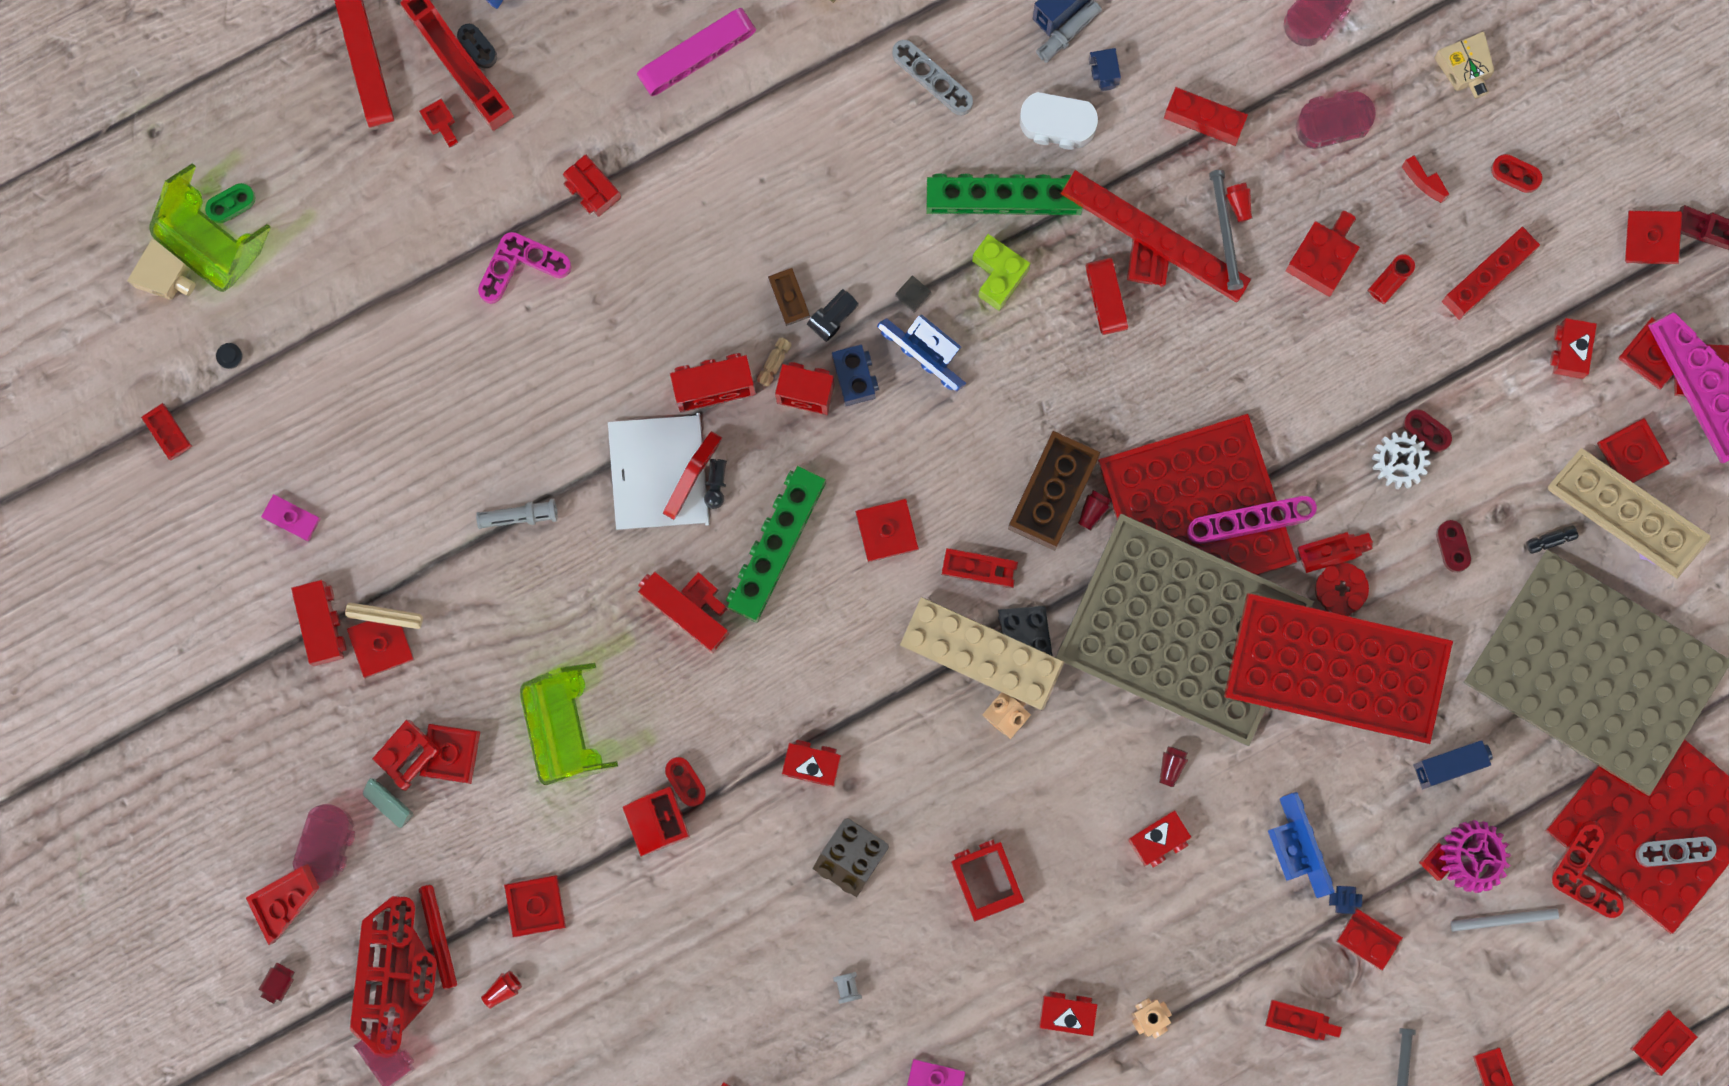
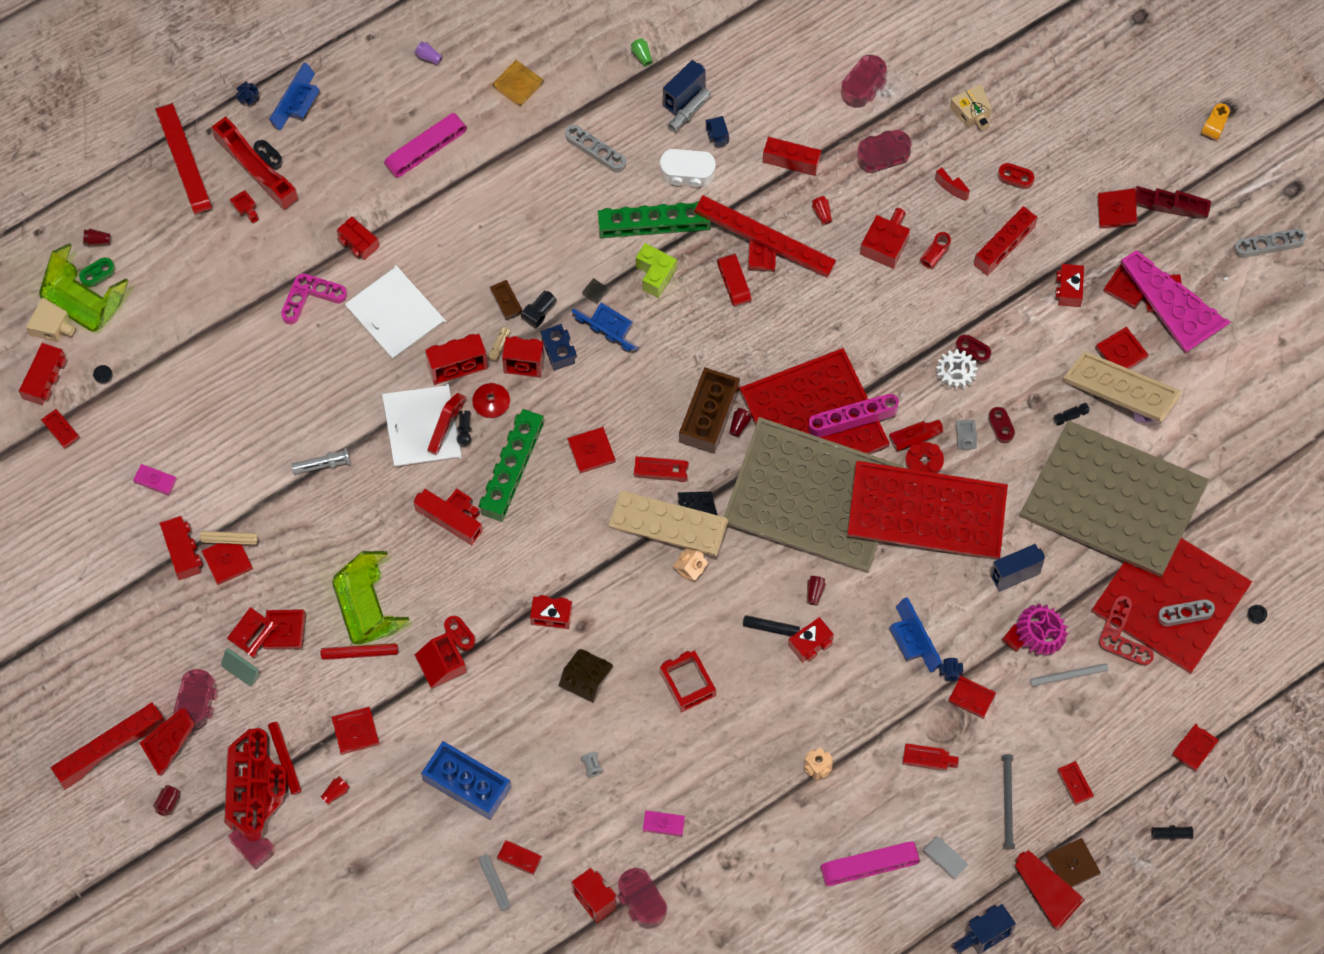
camera: 10 degrees left, 15 degrees down
red brick [1039,991,1098,1036] -> none
dark grey bar [1209,170,1243,290] -> none
none -> red brick [19,343,66,406]
none -> red arch [50,702,165,790]
none -> dark red cone [83,228,110,246]
none -> red axle [320,643,398,660]
none -> white piece [345,265,447,359]
none -> blue brick [421,741,511,820]
none -> red dish [472,383,510,418]
none -> black axle [743,615,800,637]
none -> light grey bracket [956,420,977,450]

